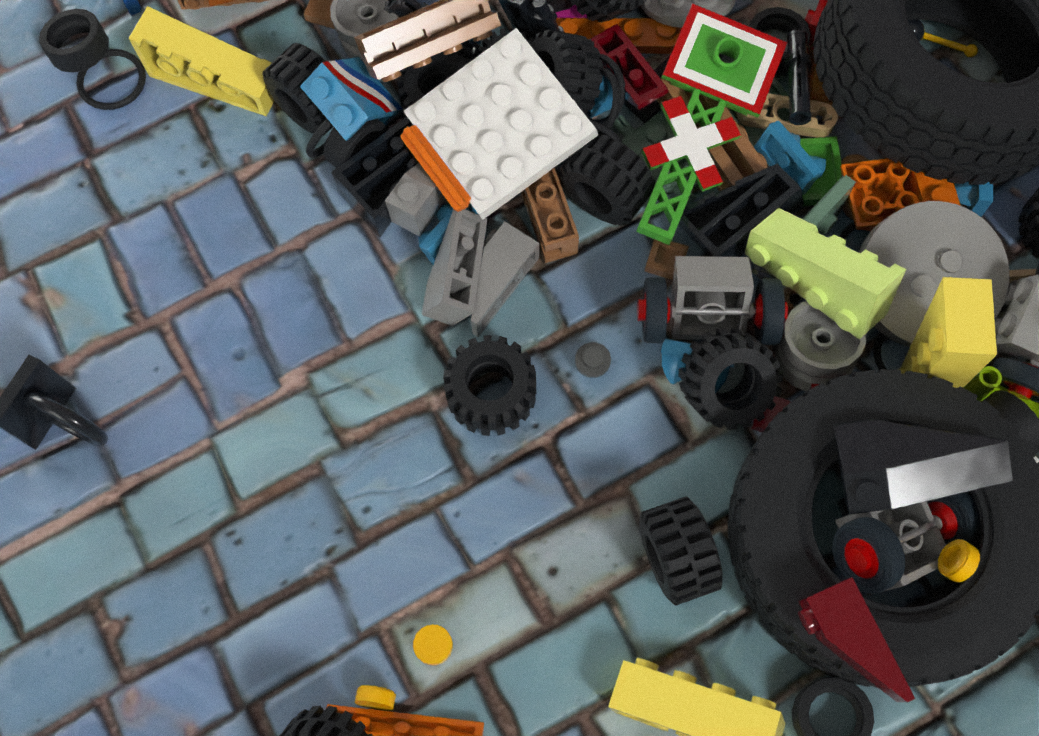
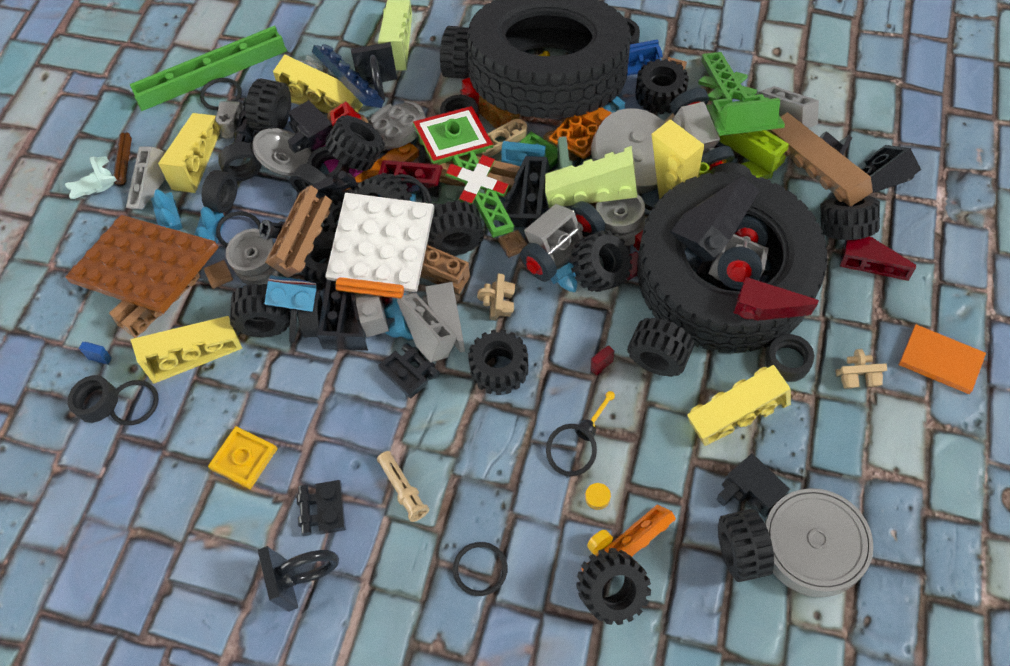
camera: 45 degrees left, 10 degrees down
dark grey plate [575,342,611,378] -> none
black pin [784,30,812,125] -> none
yellow tile [938,539,980,583] -> none
none -> yellow tile [208,426,278,490]
none -> black plate [296,480,346,536]
none -> tan pin [377,451,430,522]
none -> black plate [378,343,440,399]
none -> black tyre [453,542,508,596]
none -> tan hips [477,273,515,321]
none -> black tyre [546,424,597,477]
none -> hinge [575,391,615,441]
none -> dark red tile [591,345,615,375]

